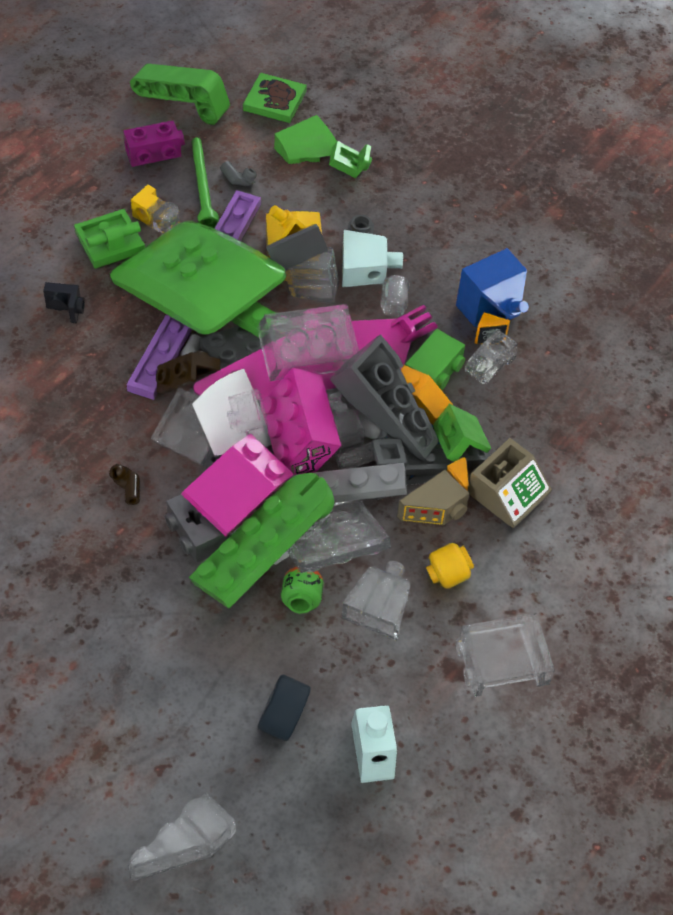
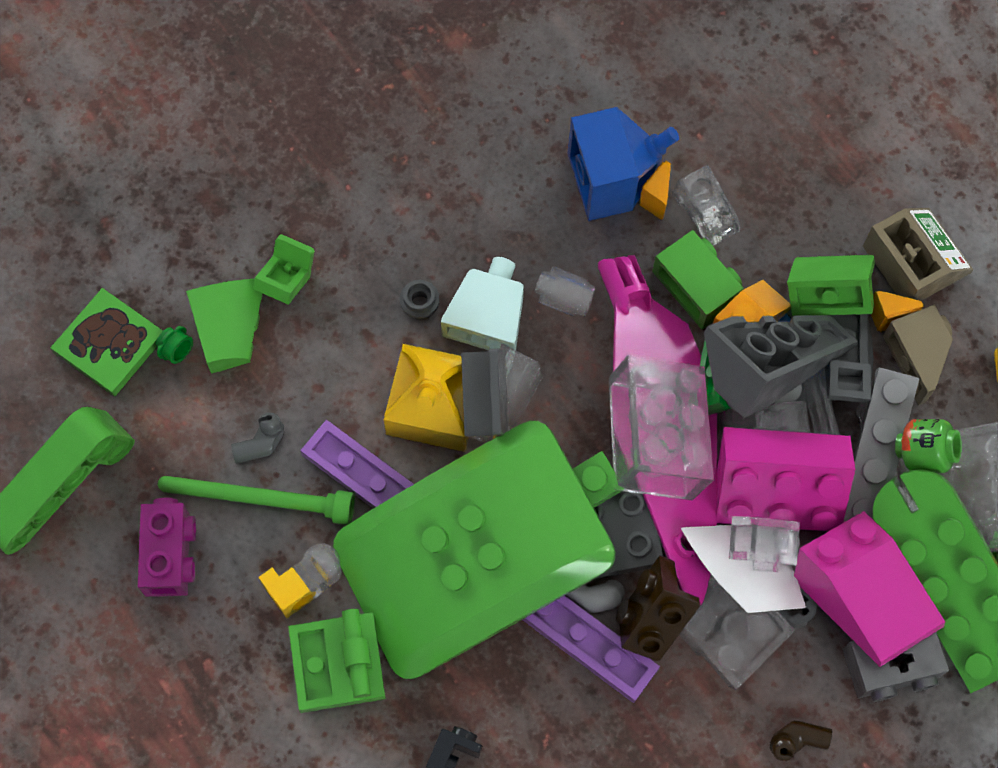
camera: 70 degrees left, 15 degrees up
none -> green plate [156,326,193,364]
none -> bright green head [895,419,962,473]

